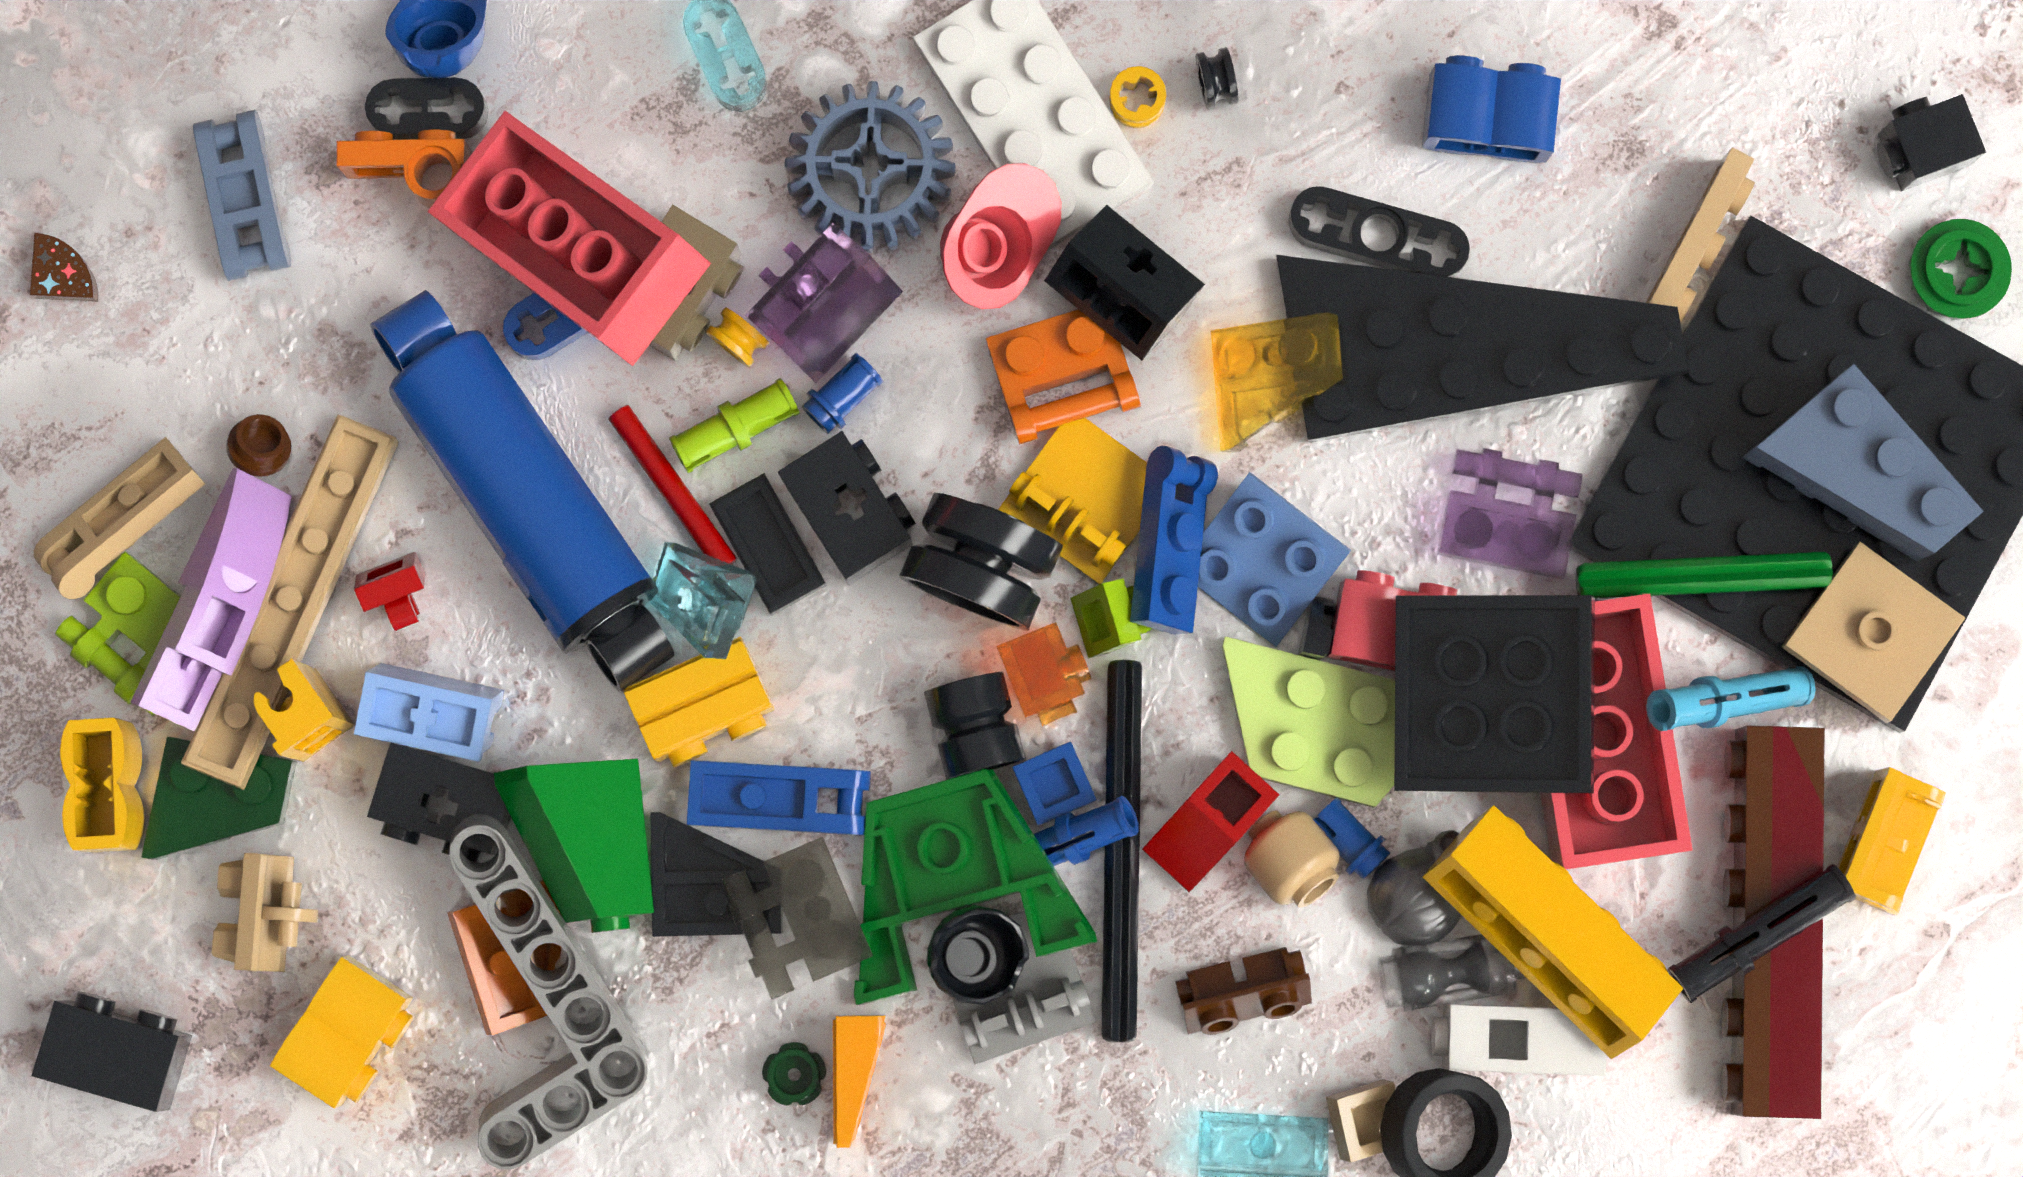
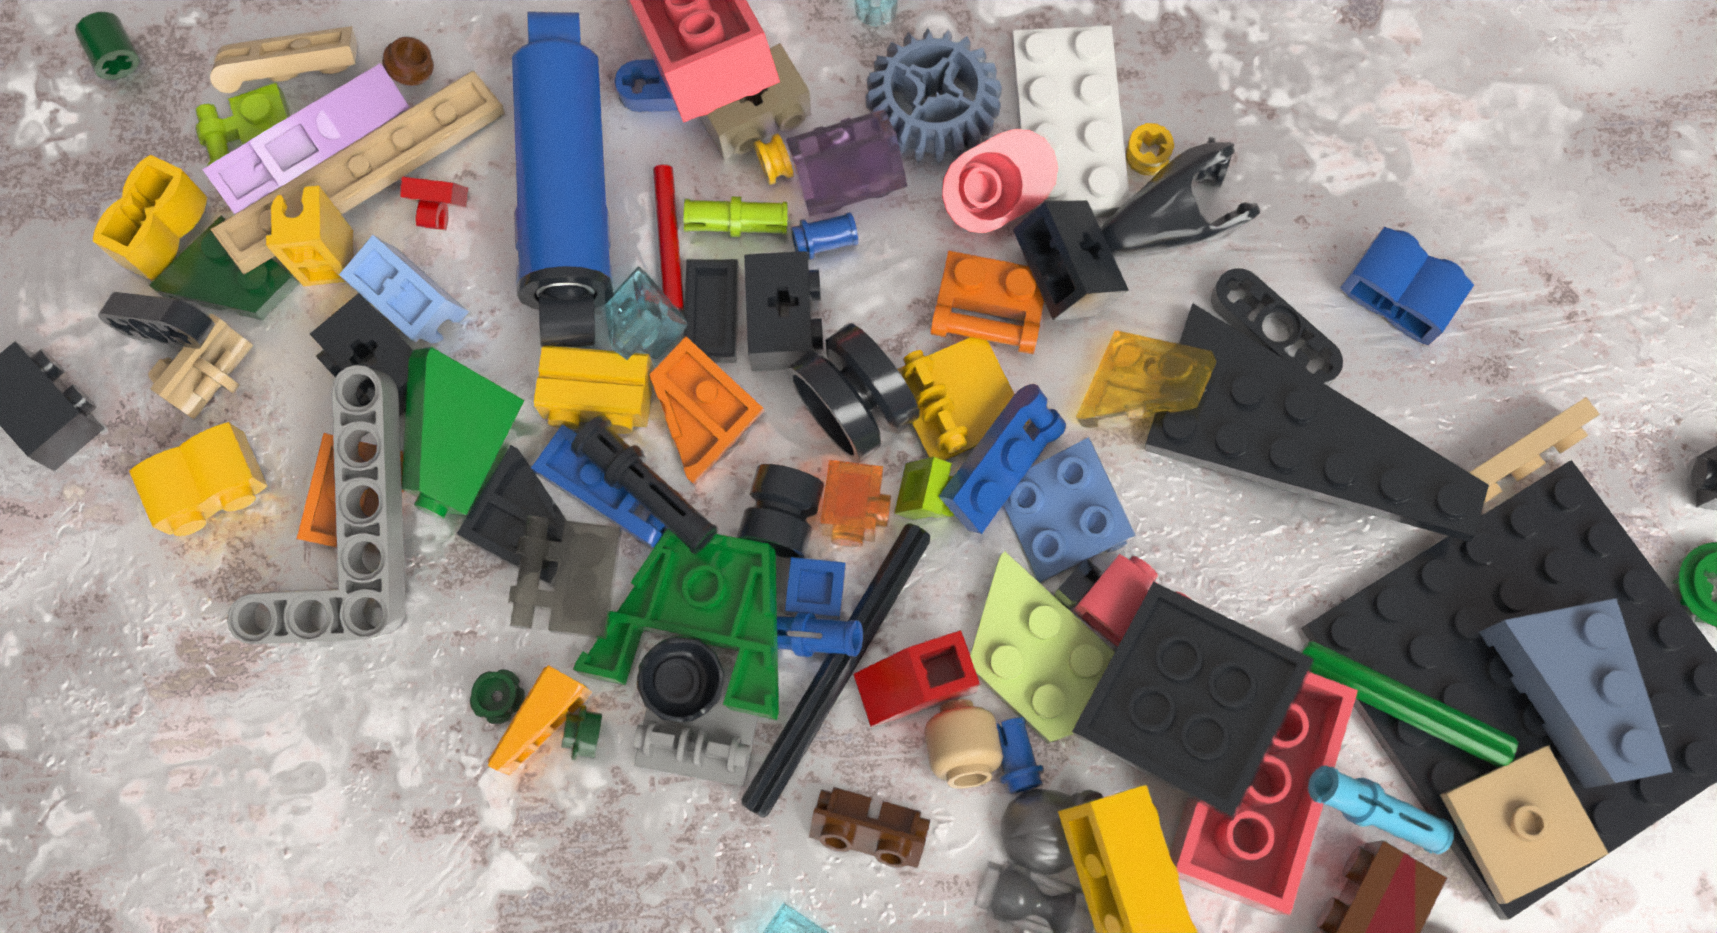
camera: 30 degrees right, 10 degrees down
clear purple plate [1437,448,1583,579] -> none
none -> black beam [98,292,215,349]
none -> dark green plate [561,705,602,761]
none -> black pin [570,415,718,554]
none -> orange wing [649,336,765,485]
none -> black animal [1101,142,1260,257]

